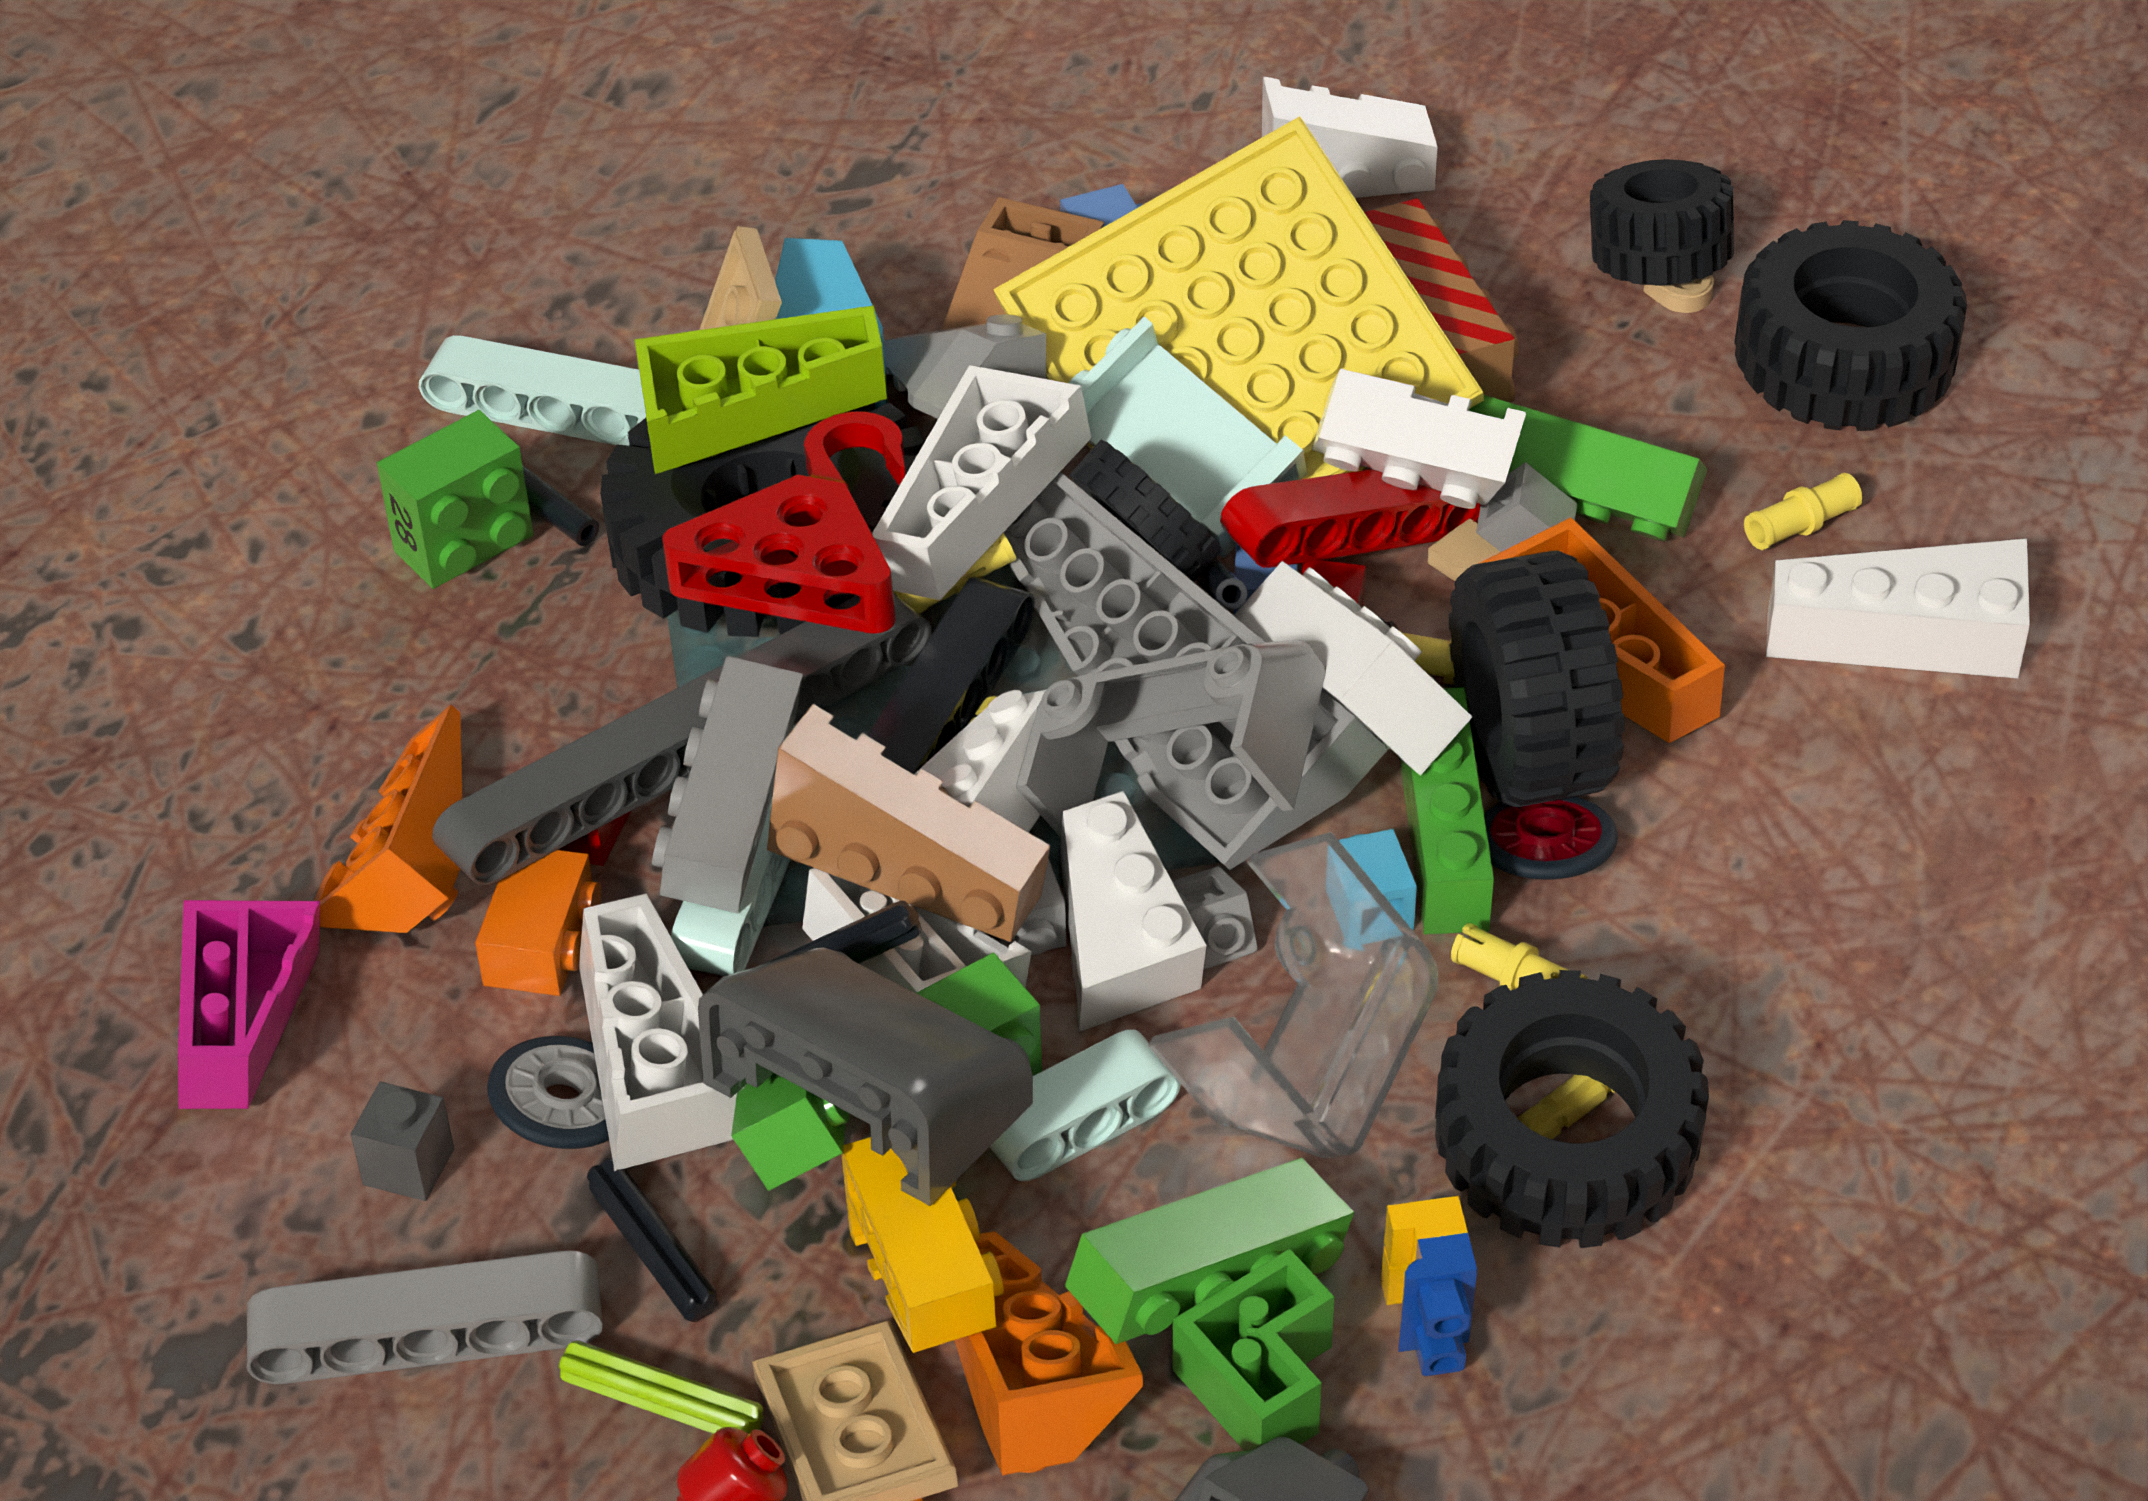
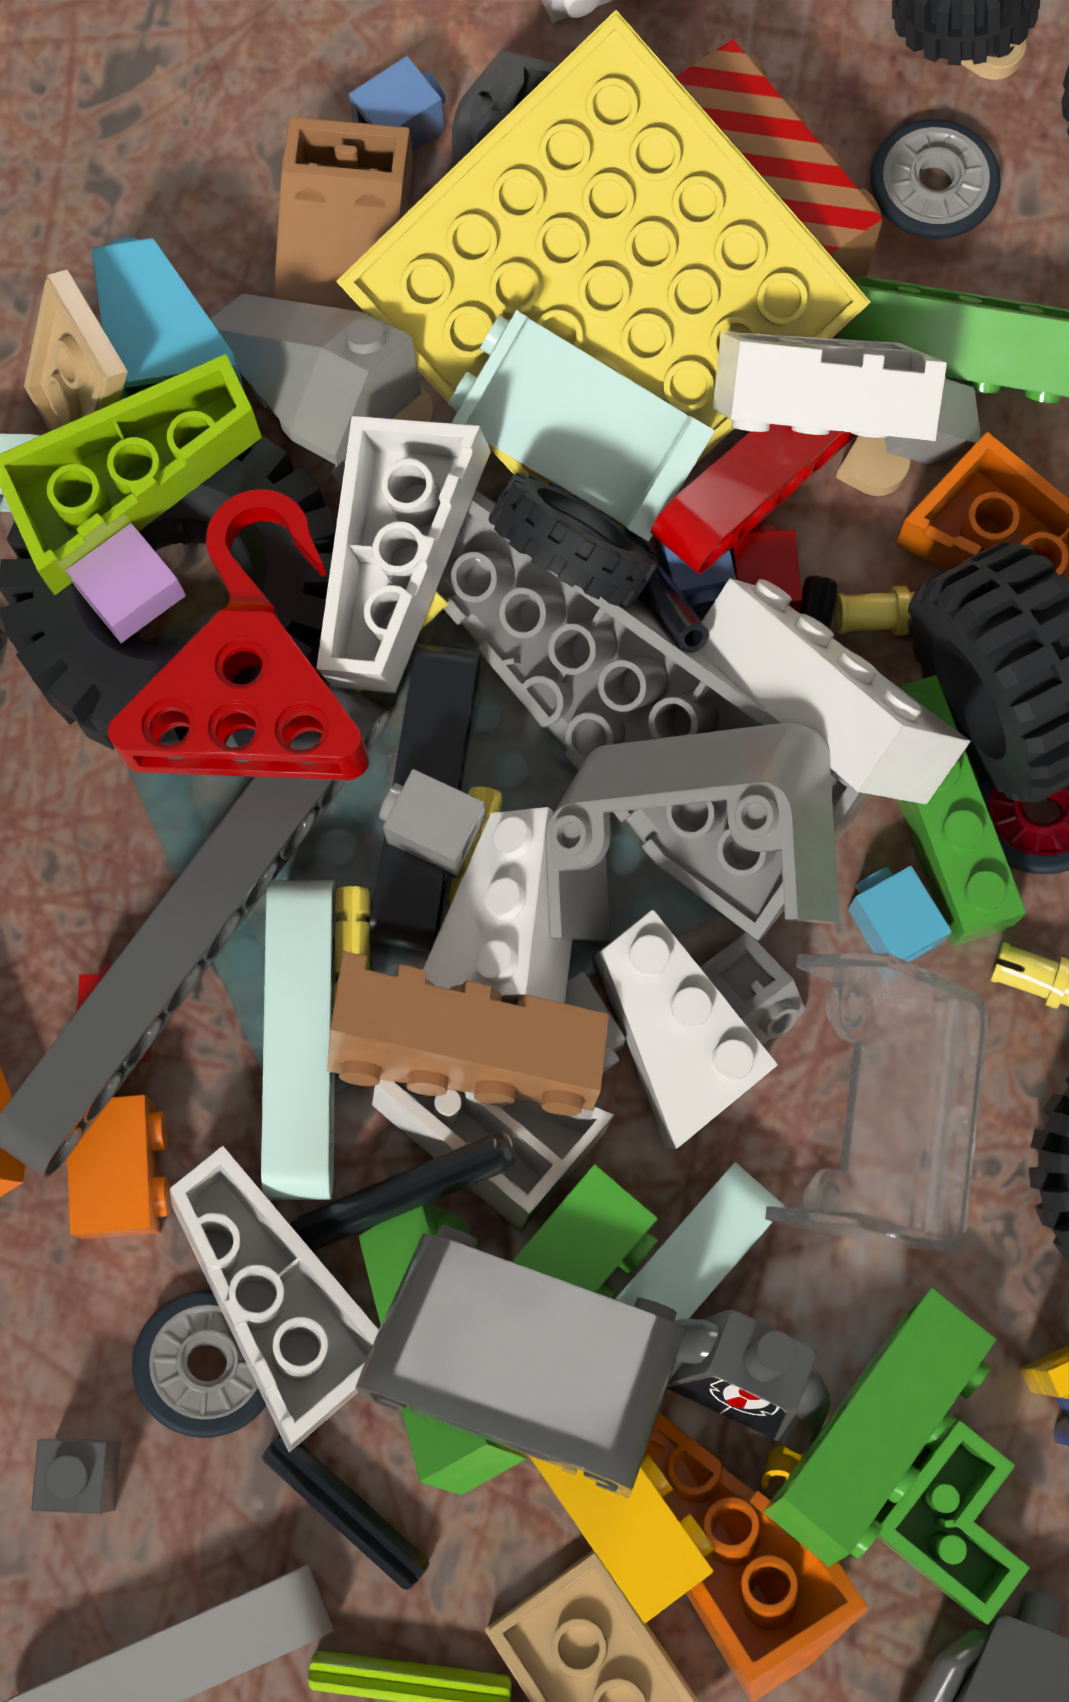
camera: 15 degrees left, 30 degrees up
light grey brick [652,656,803,914] -> none
none -> lavender piece [66,523,186,643]
none -> light grey brick [379,769,486,876]
none -> dark grey torso [667,1310,831,1490]
none -> light grey wheel [870,119,1001,239]

